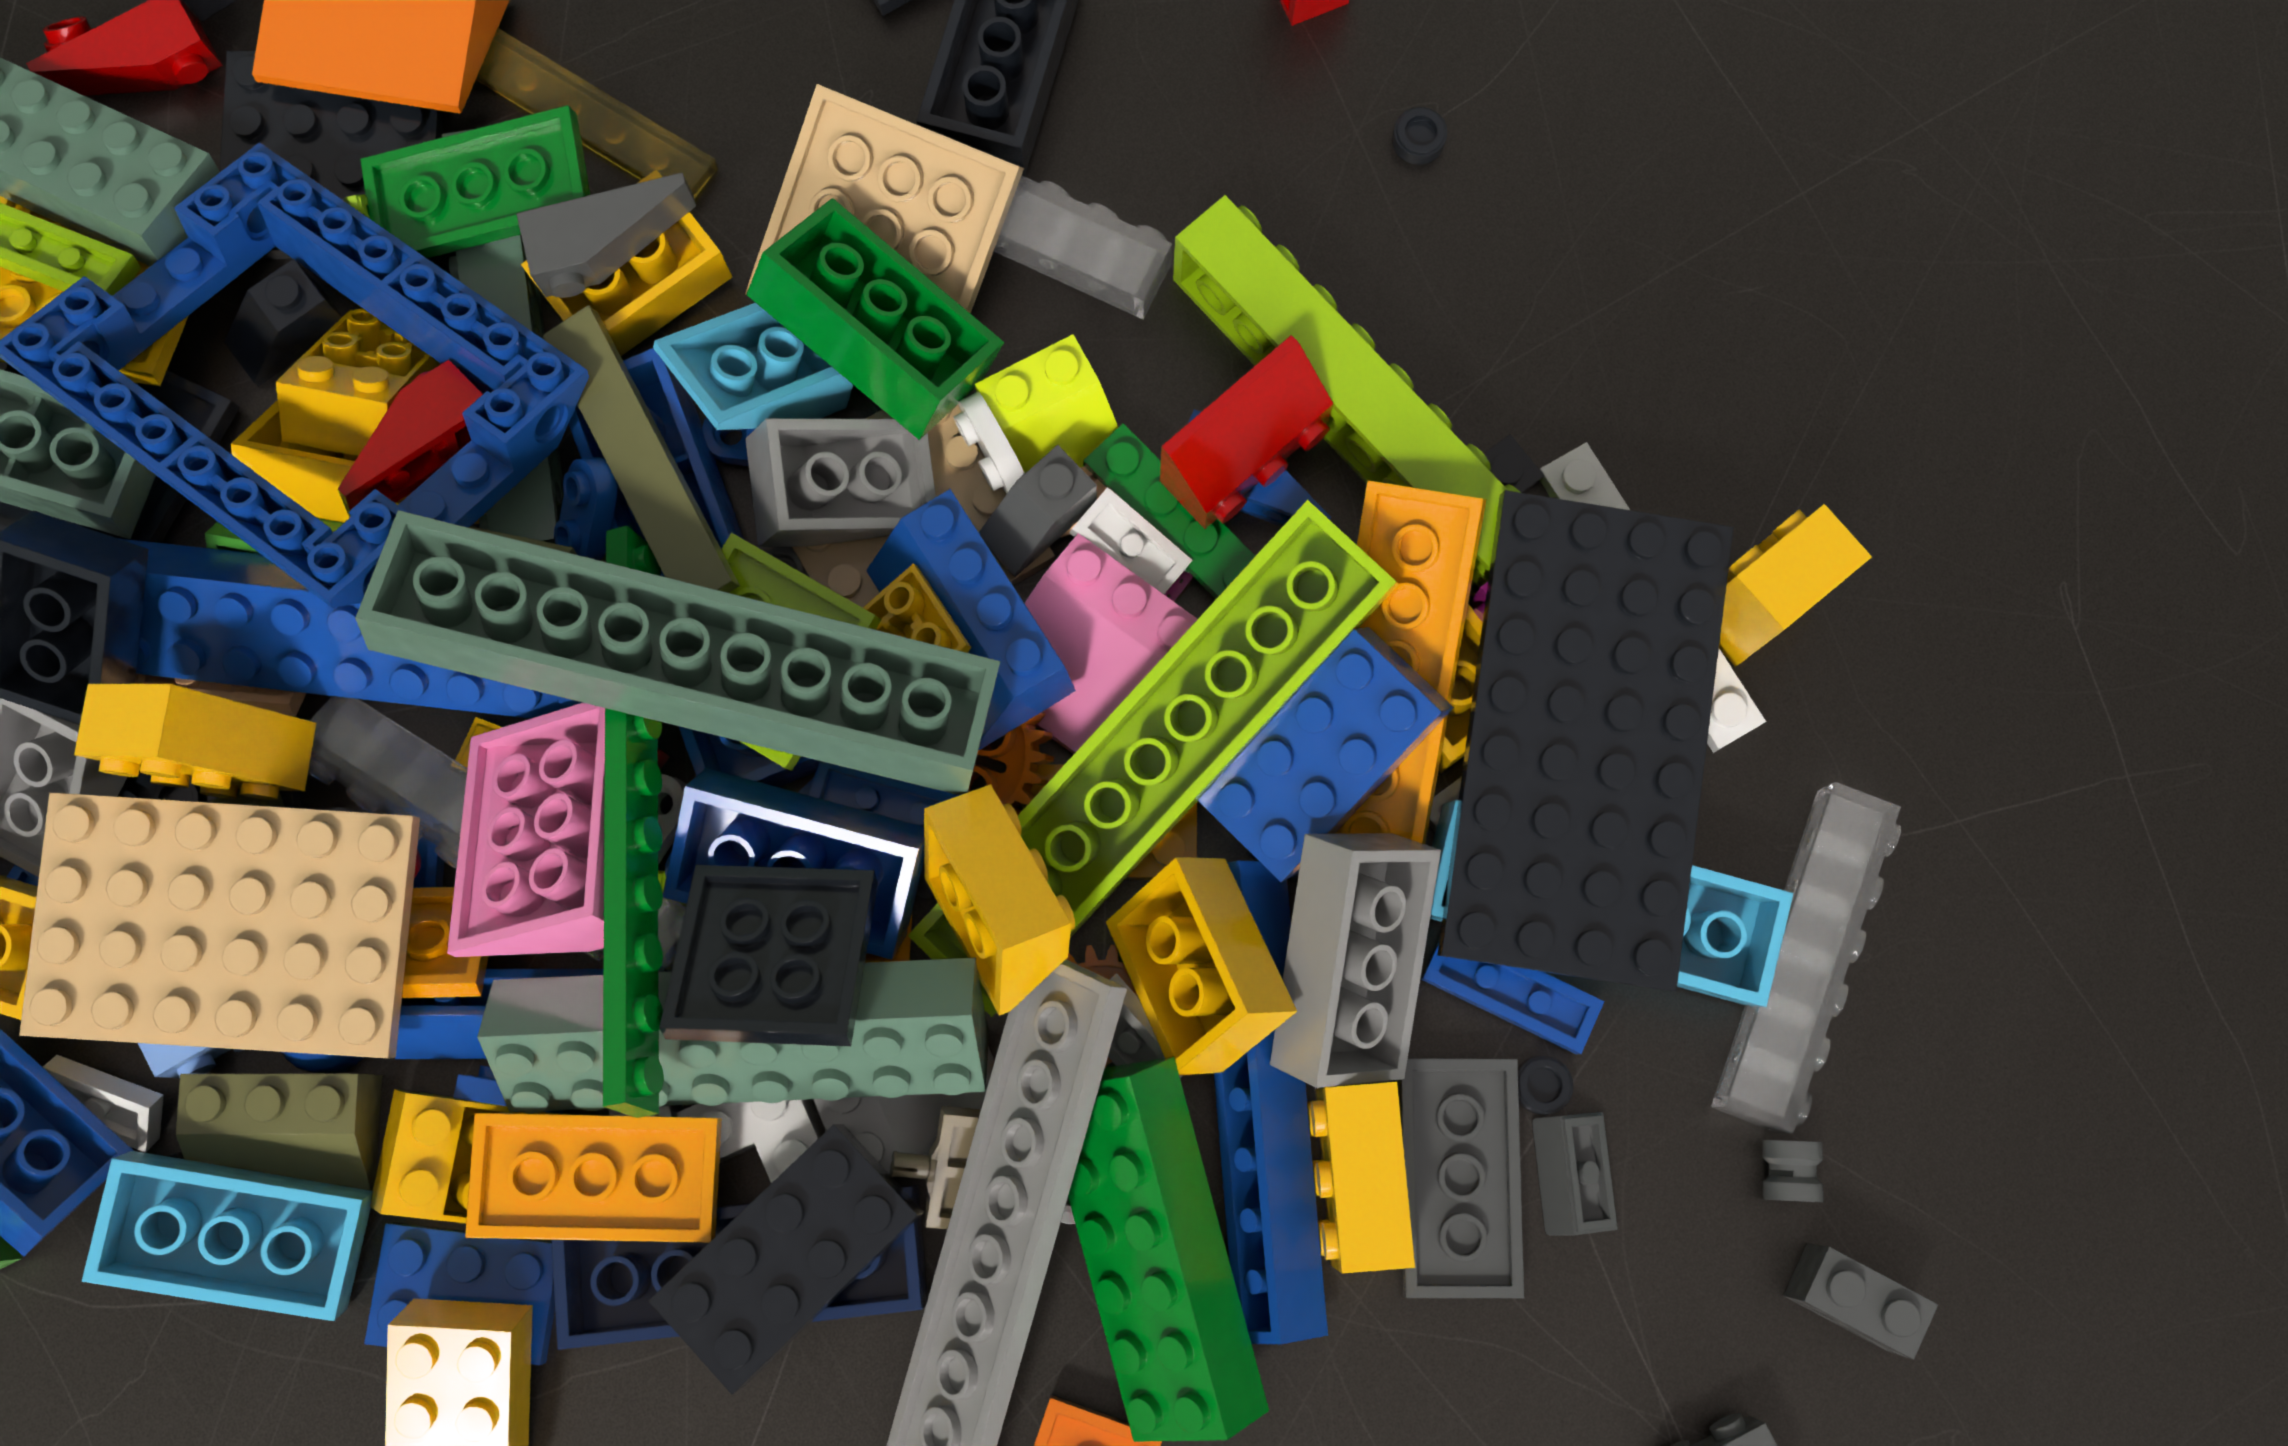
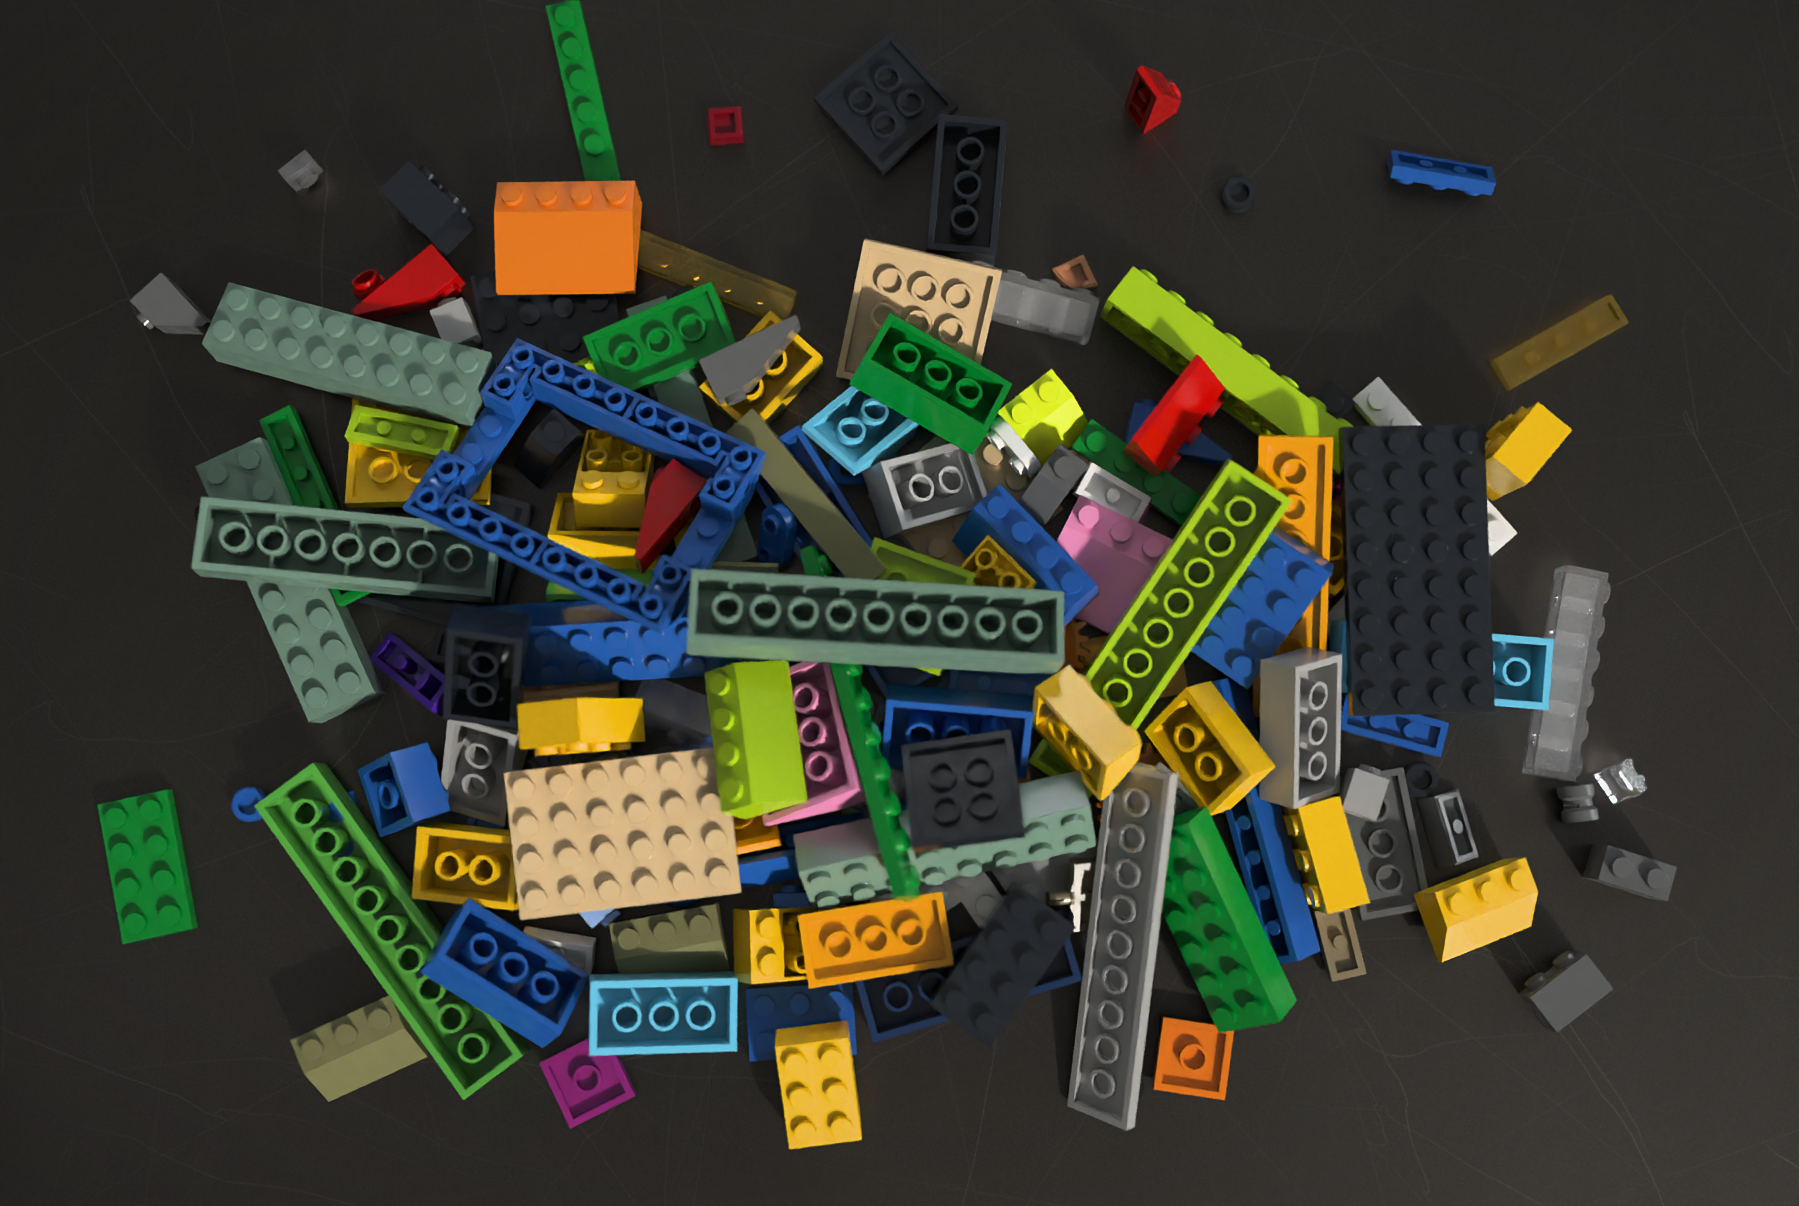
camera: 10 degrees left, 5 degrees up
none -> light grey brick [430,297,483,348]
none -> magenta plate [539,1038,637,1129]
none -> lime slope [704,660,808,819]
none -> nougat tile [1051,255,1098,291]
none -> dark tan plate [1311,908,1367,982]
none -> light grey brick [1338,764,1390,821]
none -> blue plate [1387,150,1496,196]
none -> yellow slope [1414,857,1538,962]
none -> clear yellow tile [1490,294,1629,392]
none -> clear tile [1594,759,1647,805]

